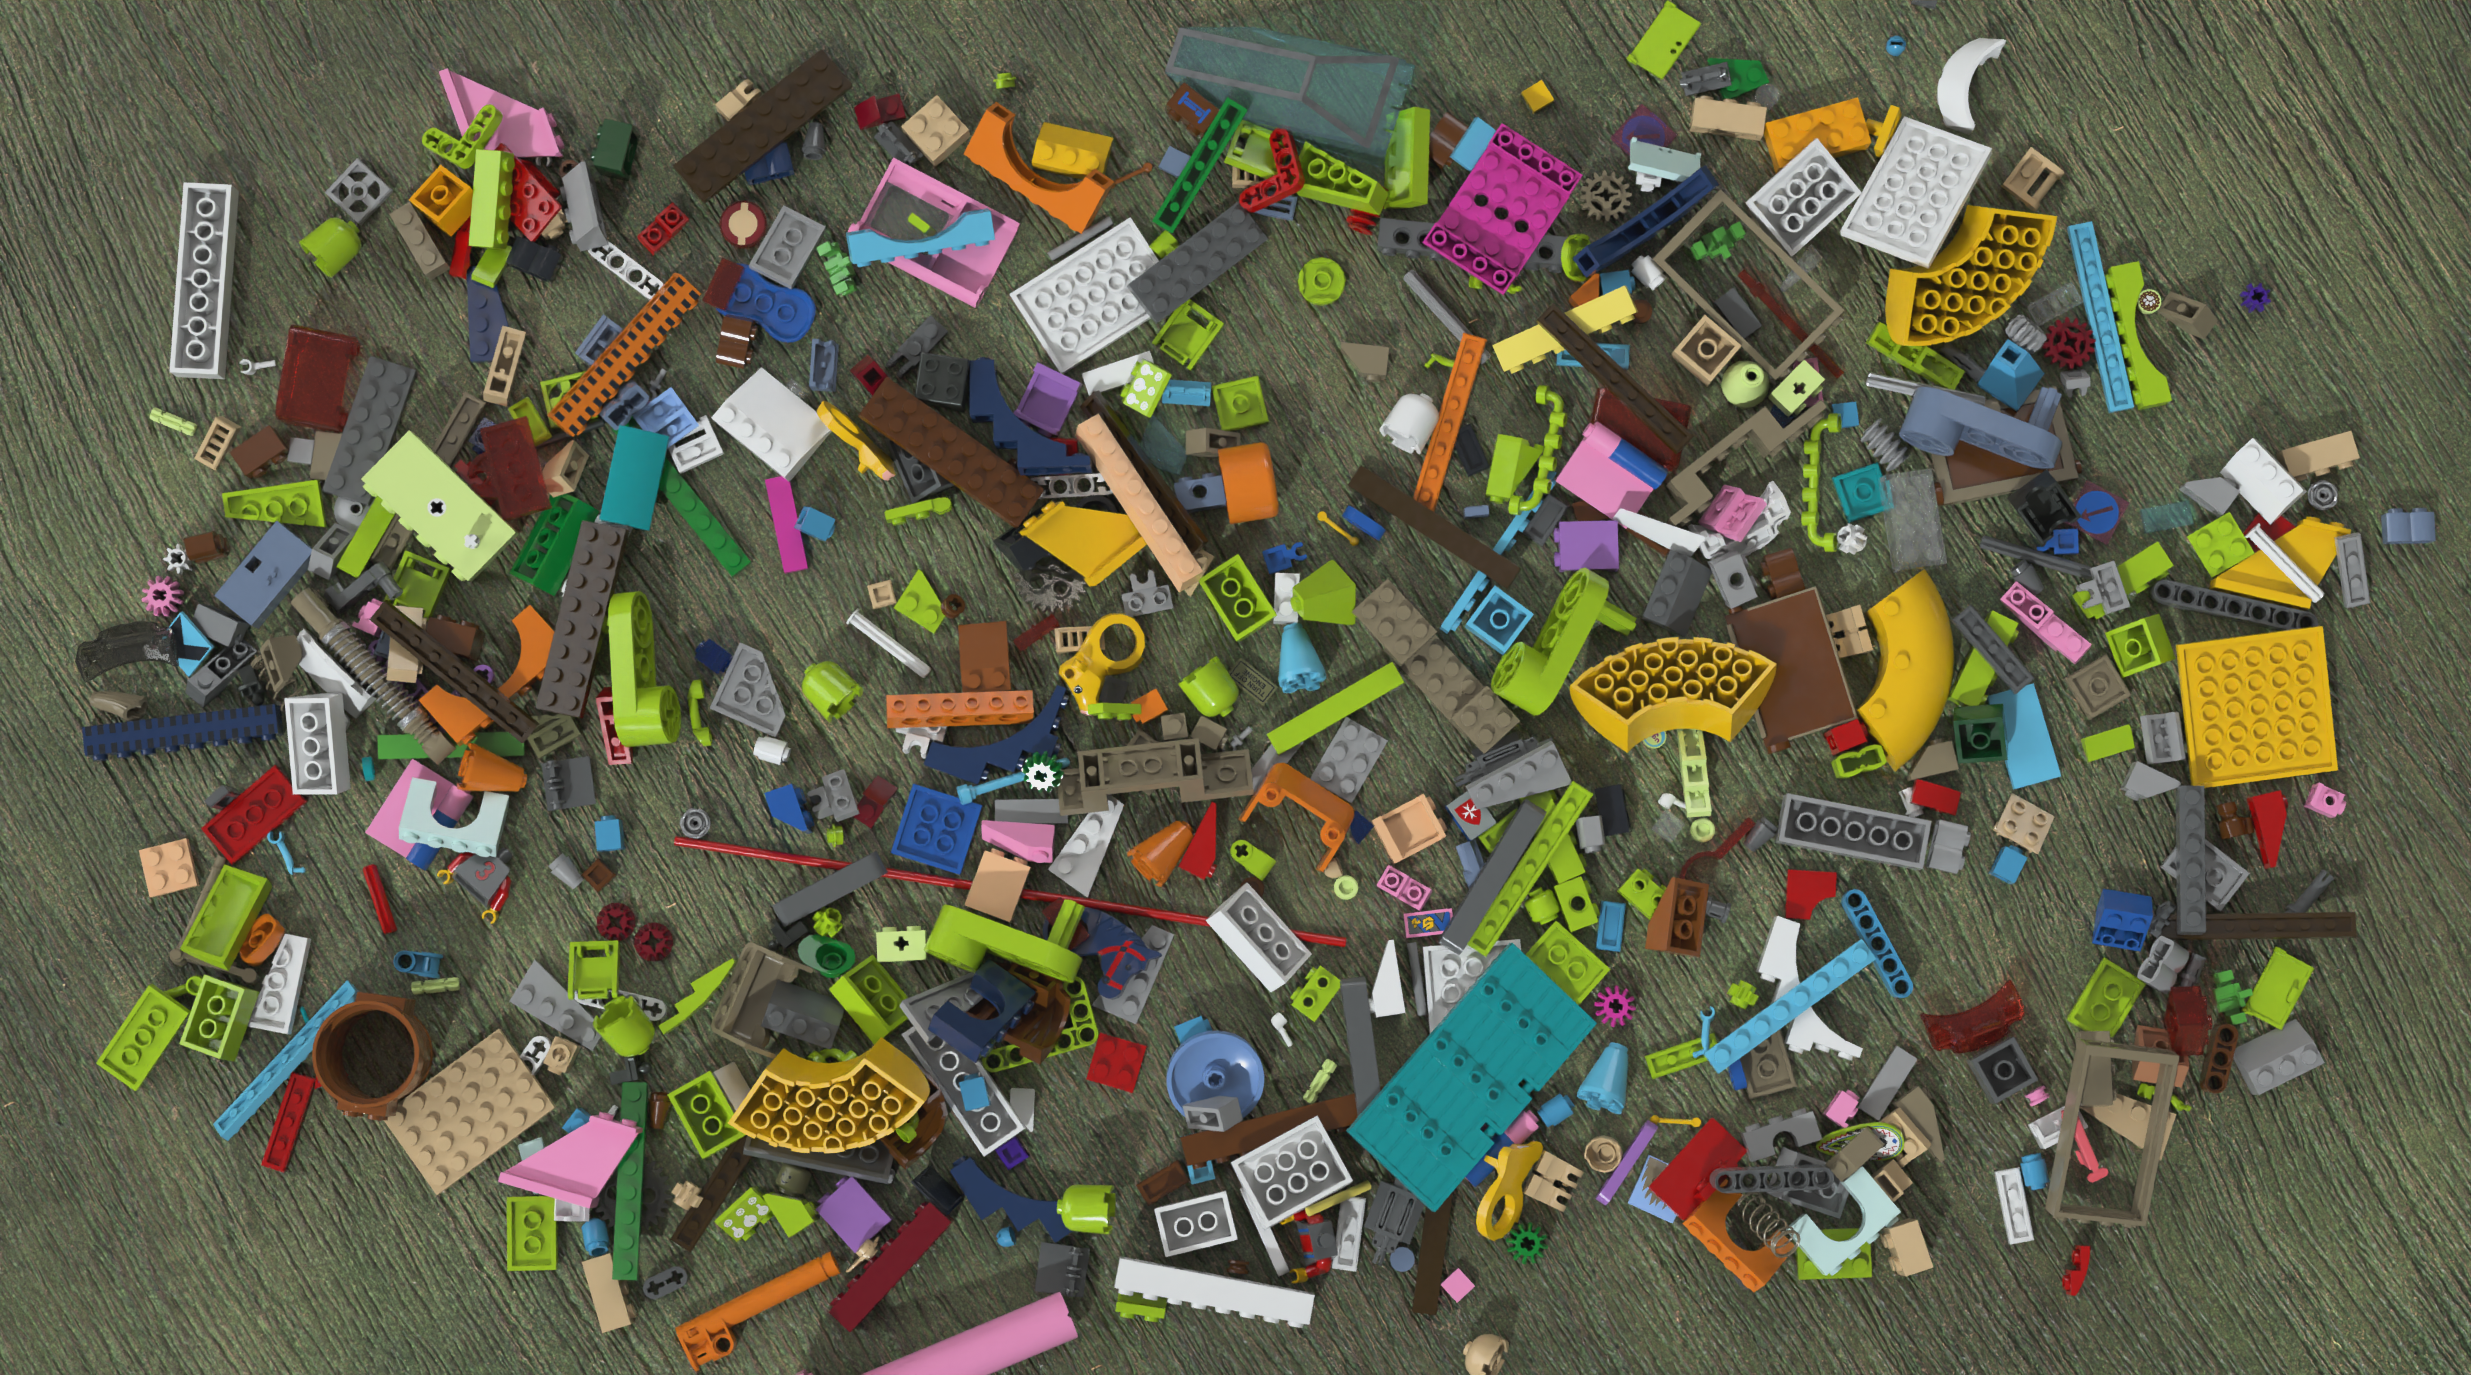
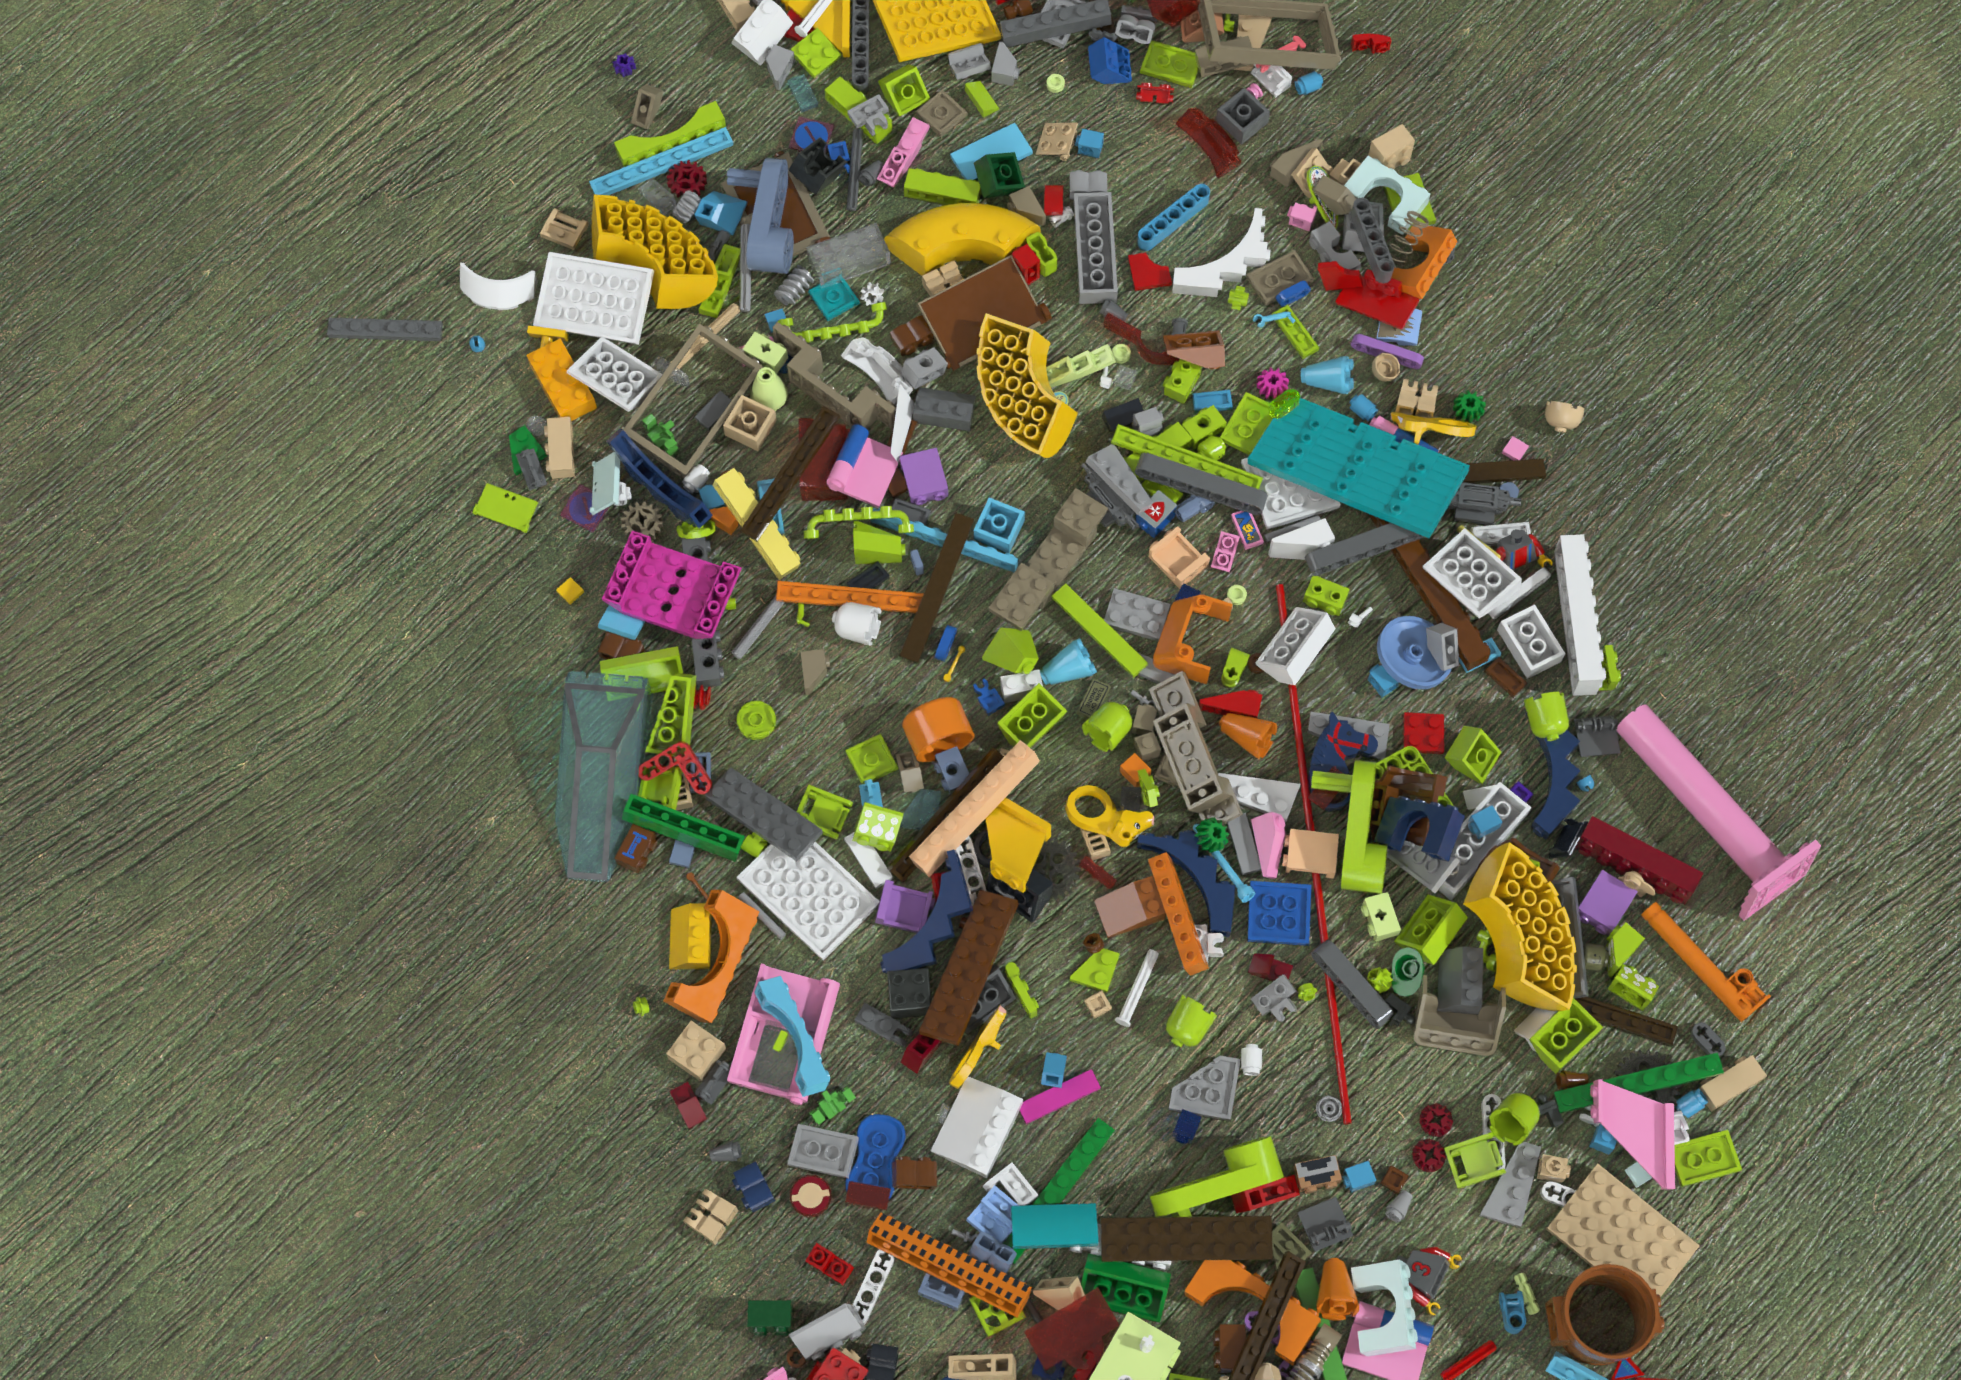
camera: 105 degrees left, 15 degrees down
lime tile [508,396,553,449] -> none
lime slope [659,958,737,1034] -> none
tan gear [671,1180,703,1211] -> none
dark brown plate [673,49,853,204] -> none
lime bar [687,679,712,747] -> none
blue slope [764,784,815,834] -> none
sand blue hinge [809,339,839,392] -> none
light grey plate [1121,569,1173,617] -> none
reddish brown bush [1227,1259,1249,1274] -> none
yellowish green axle [1303,1059,1337,1104] -> none
lime beam [1491,567,1637,716] -> none
yellow hinge [1650,1115,1701,1127] -> none
bright pink slope [1698,485,1767,542] -> none
medium azure plate [1703,939,1876,1074] -> none
clear red bar [1738,269,1844,379] -> none
light grey tile [1857,1046,1917,1121] -> none
dark grey tile [1951,604,2034,694] -> none
white tile [1994,1167,2034,1245] -> none
light grey tile [2060,369,2090,397] -> none
tile [2136,289,2161,314] -> none
none -> tan axle [669,303,741,372]
none -> yellowish green tile [1046,74,1065,93]
none -> red hinge [1136,83,1174,104]
none -> clear neon green beam [1269,389,1300,419]
none -> brick [1293,1155,1342,1194]
none -> red tile [1318,261,1363,291]
none -> lime slope [1445,726,1501,784]

